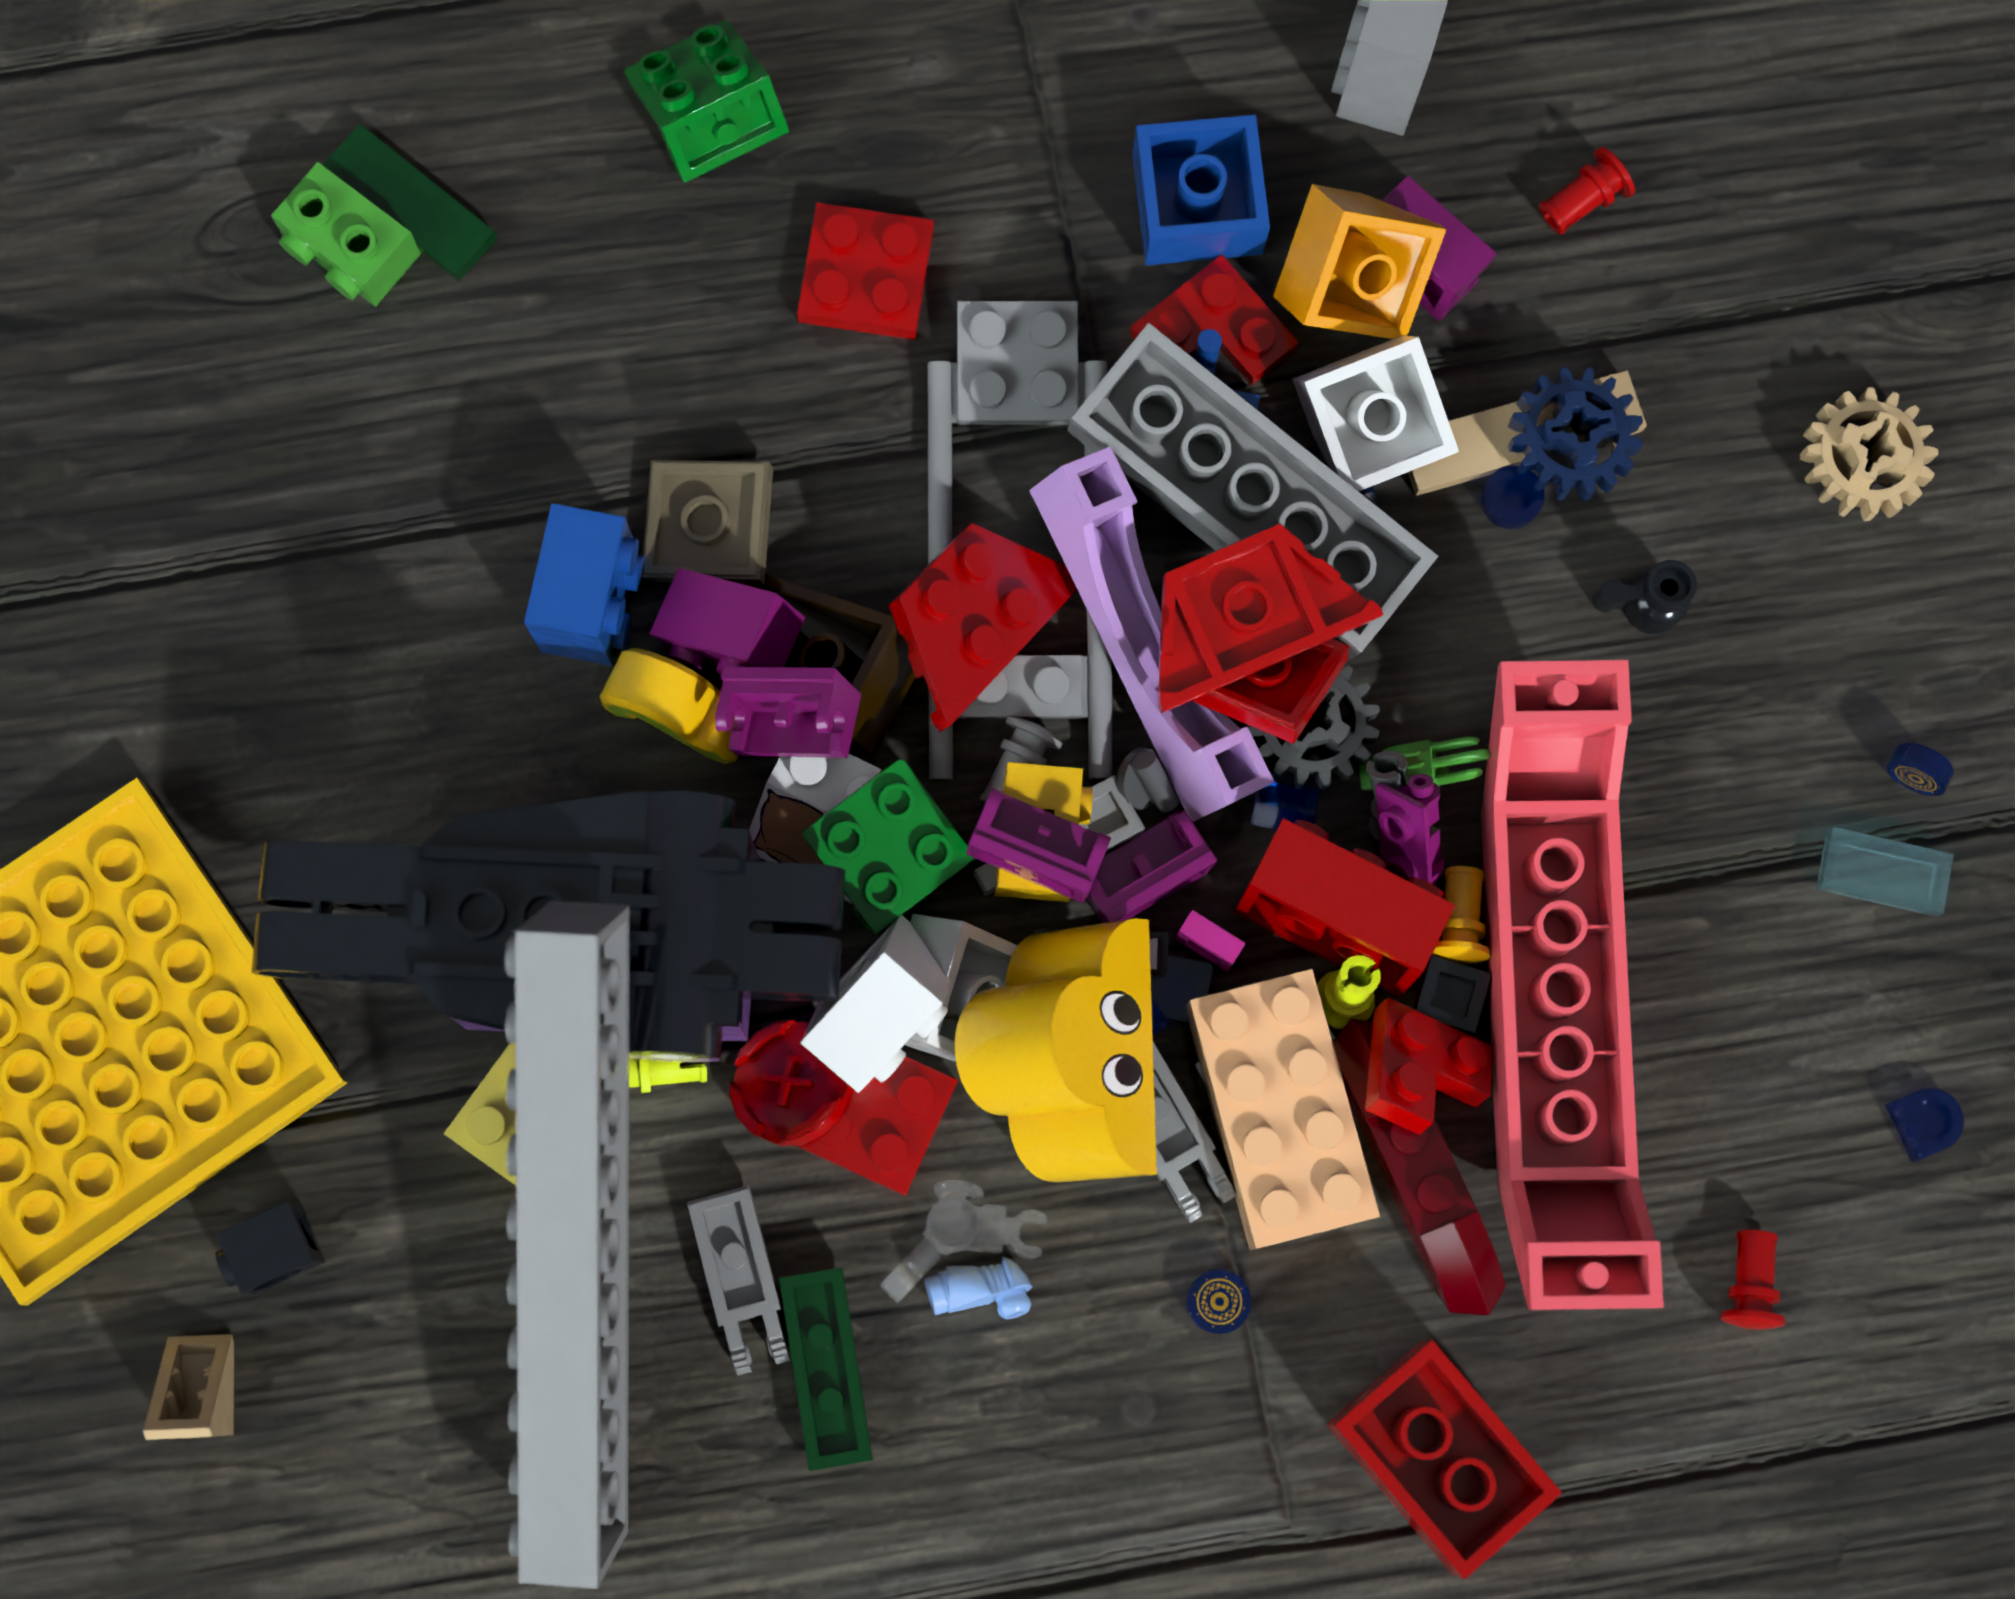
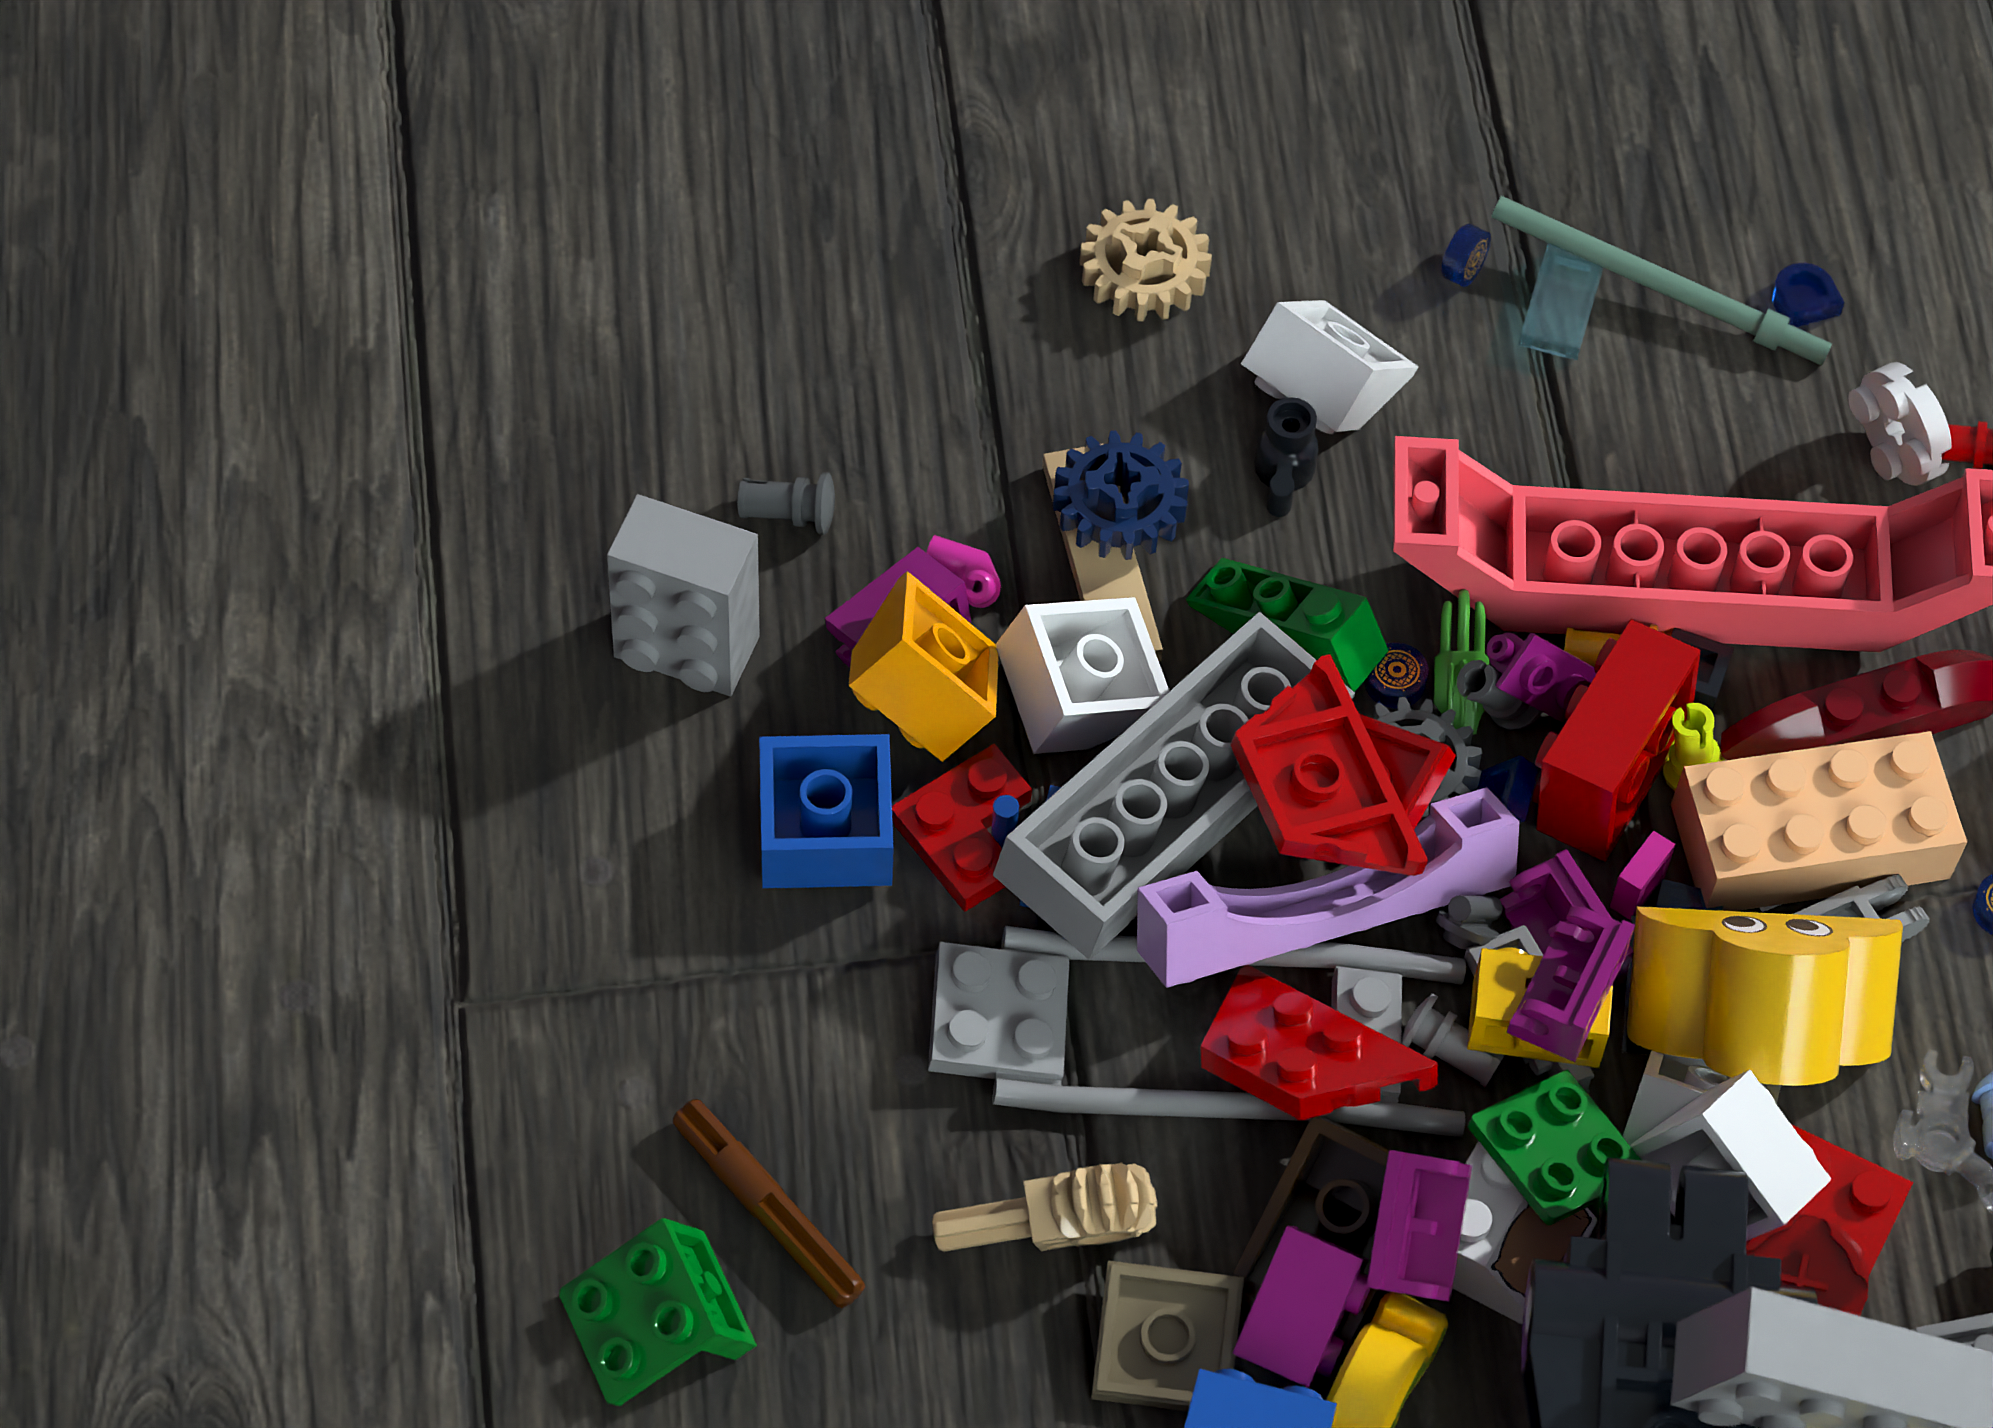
camera: 85 degrees left, 20 degrees down
red plate [797,202,934,340] -> none
red plate [1365,997,1493,1135] -> none
clear blue tile [1481,465,1545,529] -> none
red pin [1539,146,1635,235] -> none
none -> reddish brown axle [672,1099,865,1308]
none -> dark grey pin [737,472,835,535]
none -> dark pink arm [926,535,1001,608]
none -> tan gear [932,1163,1157,1252]
none -> green slope [1186,558,1389,692]
none -> white slope [1241,300,1418,434]
none -> clear blue tile [1364,642,1429,708]
none -> sand green bar [1491,196,1832,365]
none -> white plate [1848,362,1952,486]

